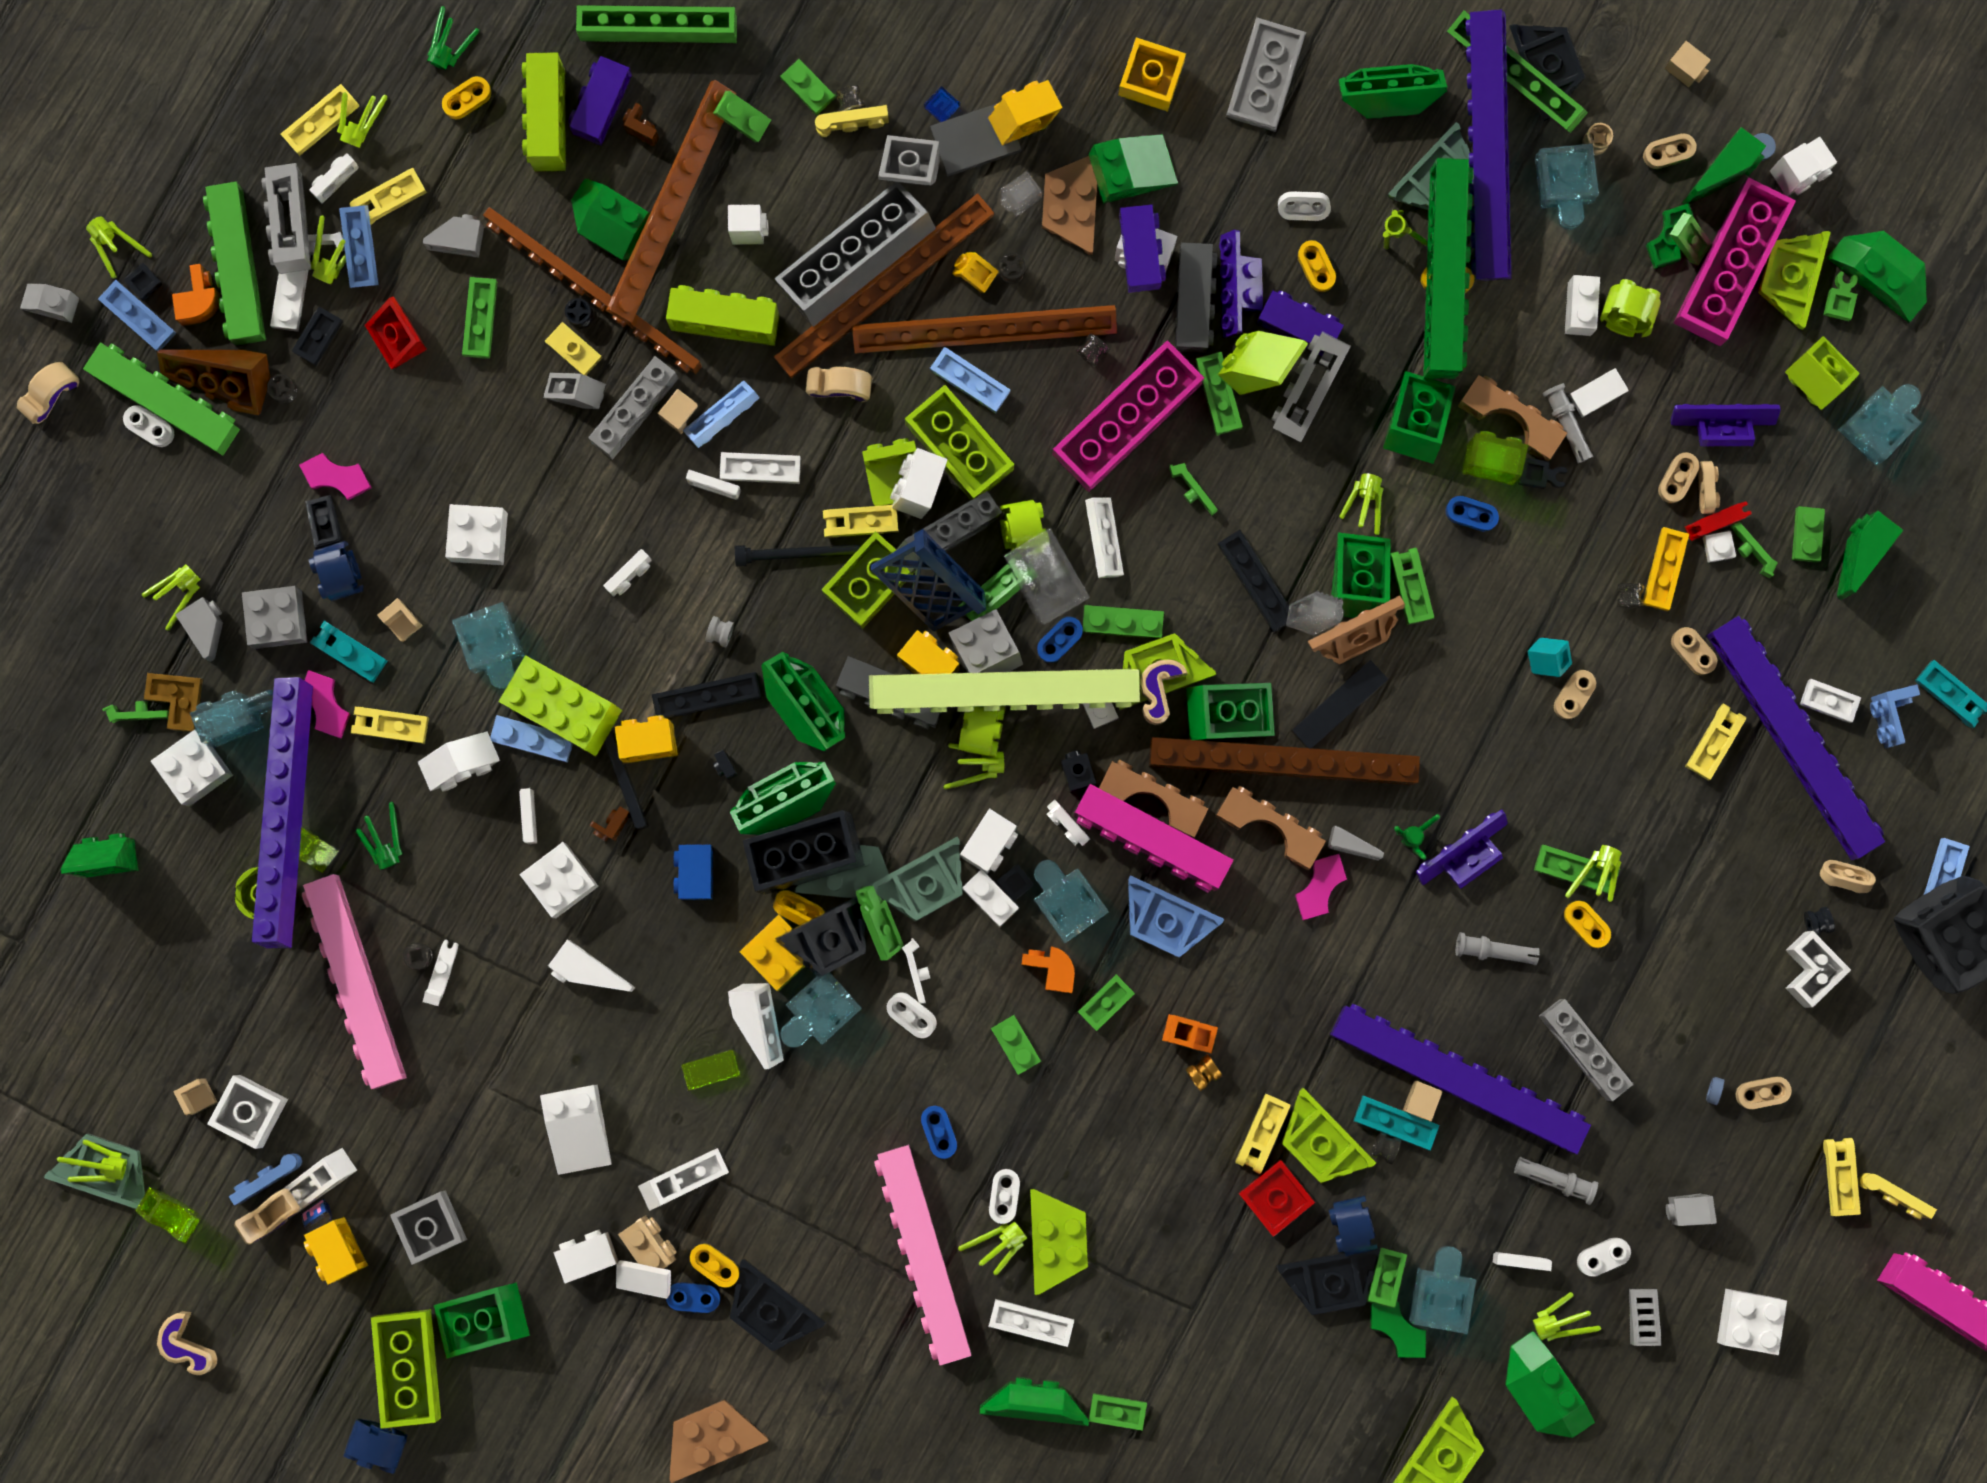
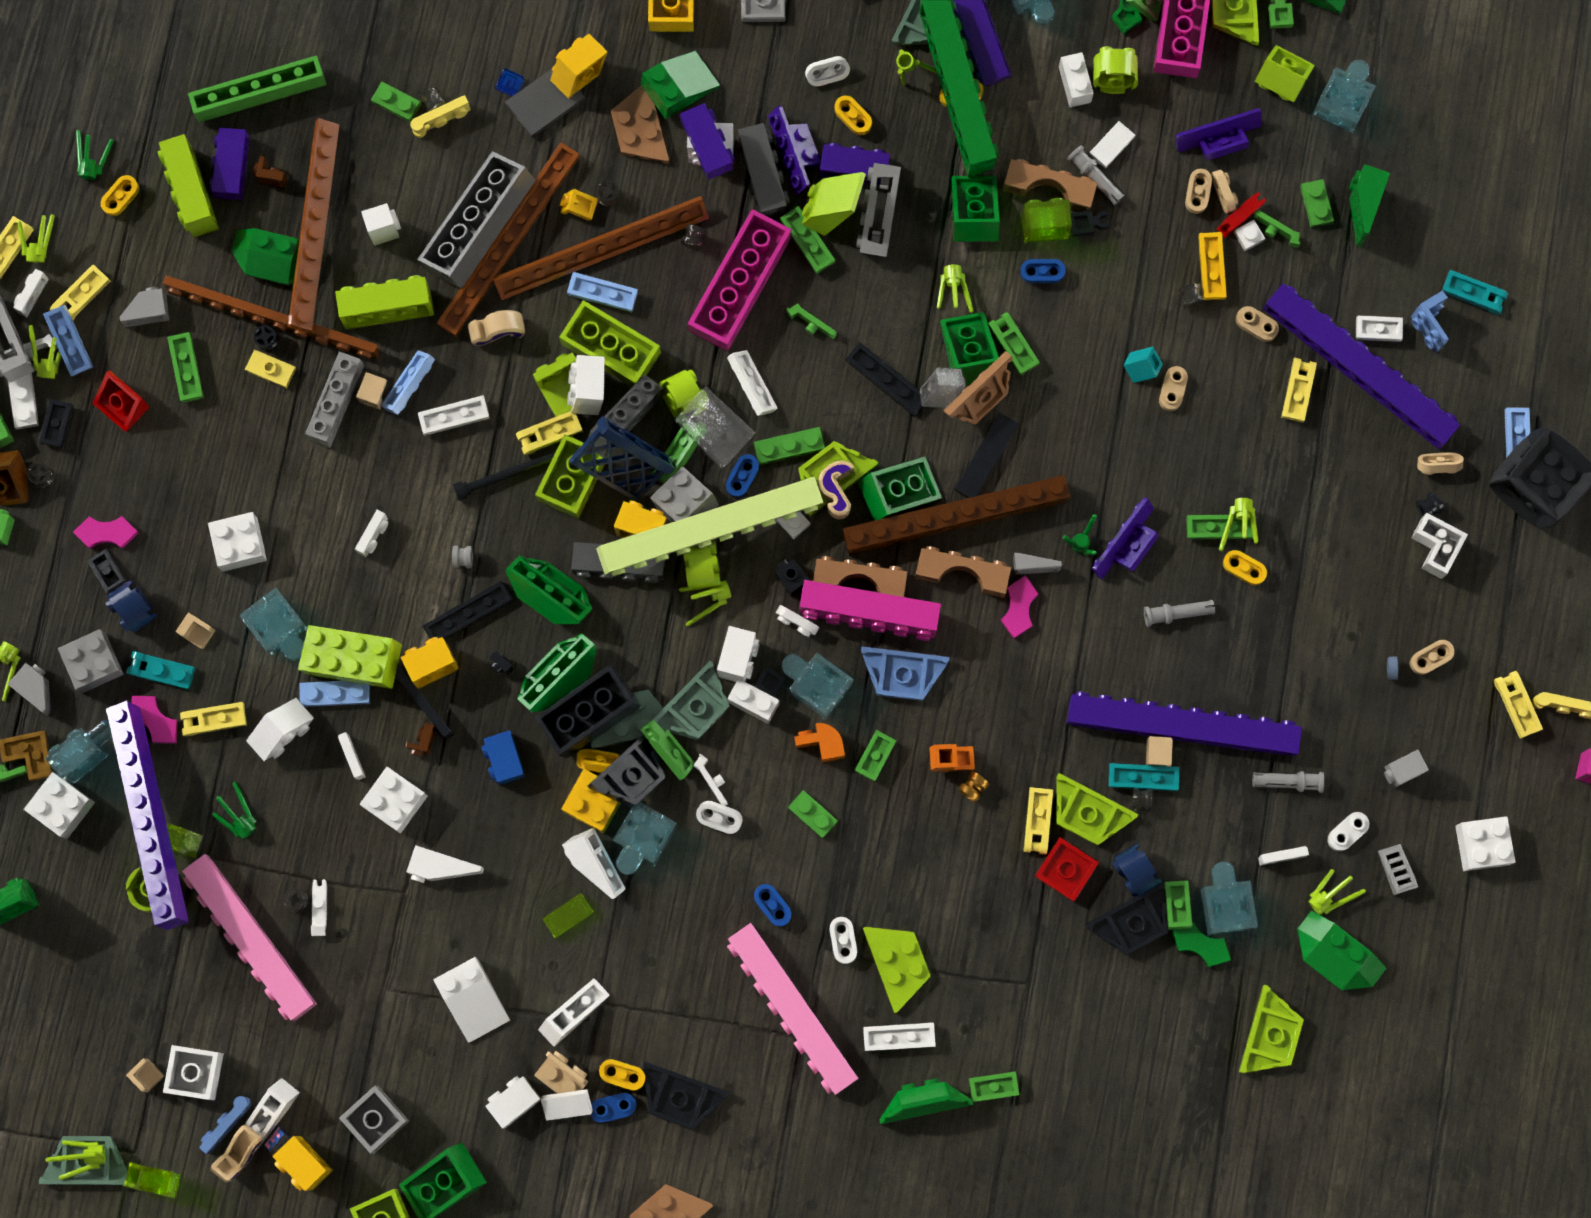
camera: 15 degrees left, 5 degrees down
light grey slope [543,373,606,409] -> none
white tile [686,470,741,500] -> none
bright green plate [713,91,771,142] -> none
light grey slope [878,135,940,186] -> none
lime plant [958,1221,1027,1275] -> none
clear brick [1000,171,1042,216] -> none
light grey brick [1539,999,1633,1101] -> none

